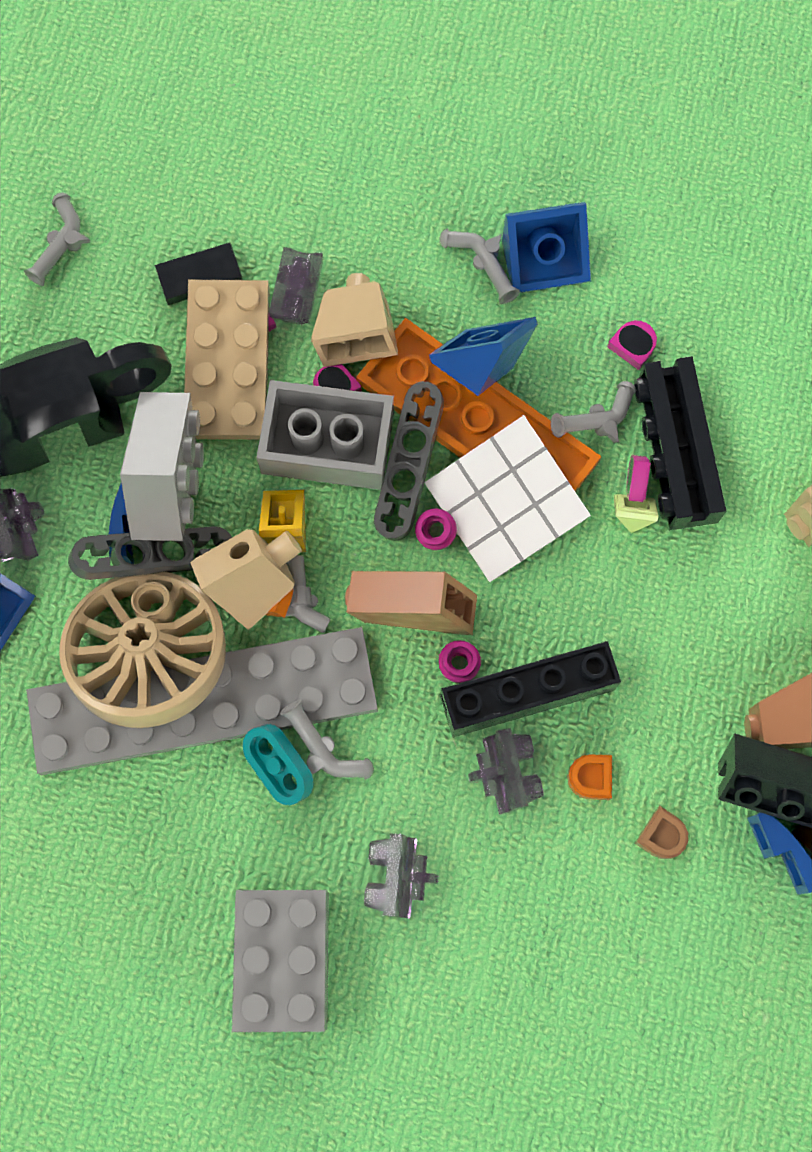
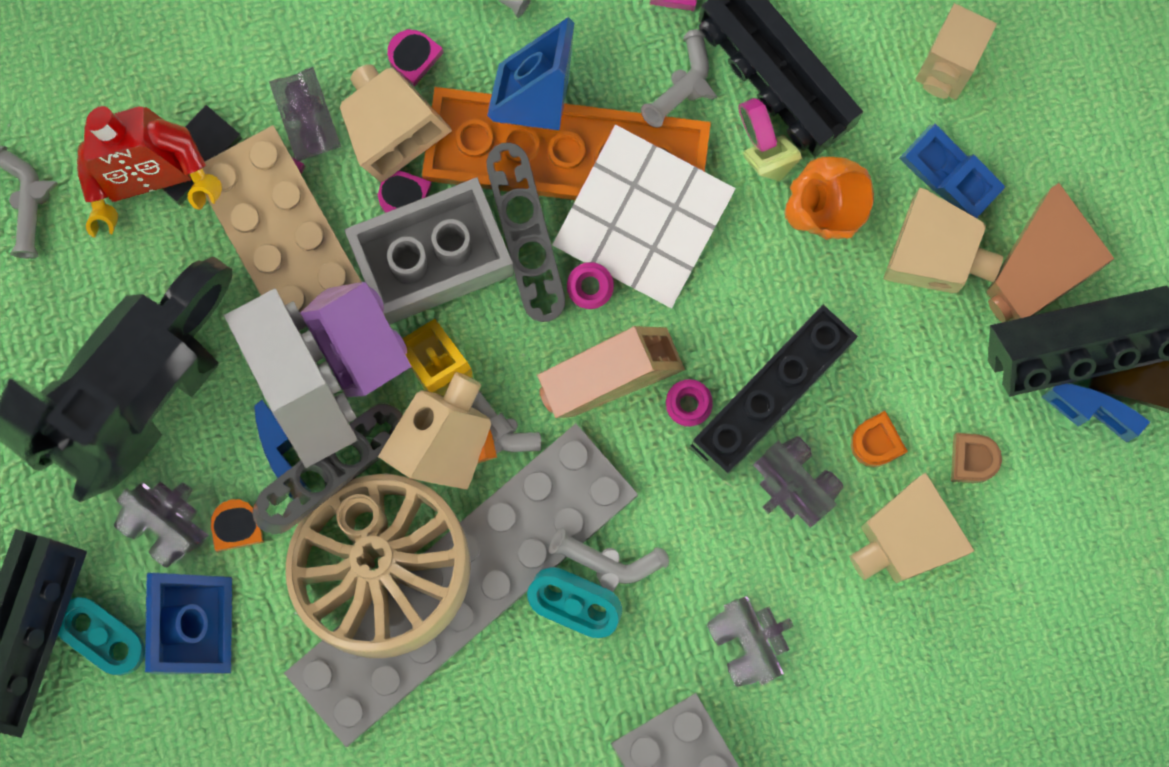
camera: 35 degrees left, 5 degrees up
none -> red torso [77,106,222,238]
none -> tile [211,499,264,552]
none -> medium lavender slope [300,282,411,397]
none -> tile [387,29,443,87]
none -> orange hair [784,157,874,240]
none -> tan torso [849,473,975,583]
none -> tan torso [883,187,1003,293]
none -> blue slope [899,124,1005,218]

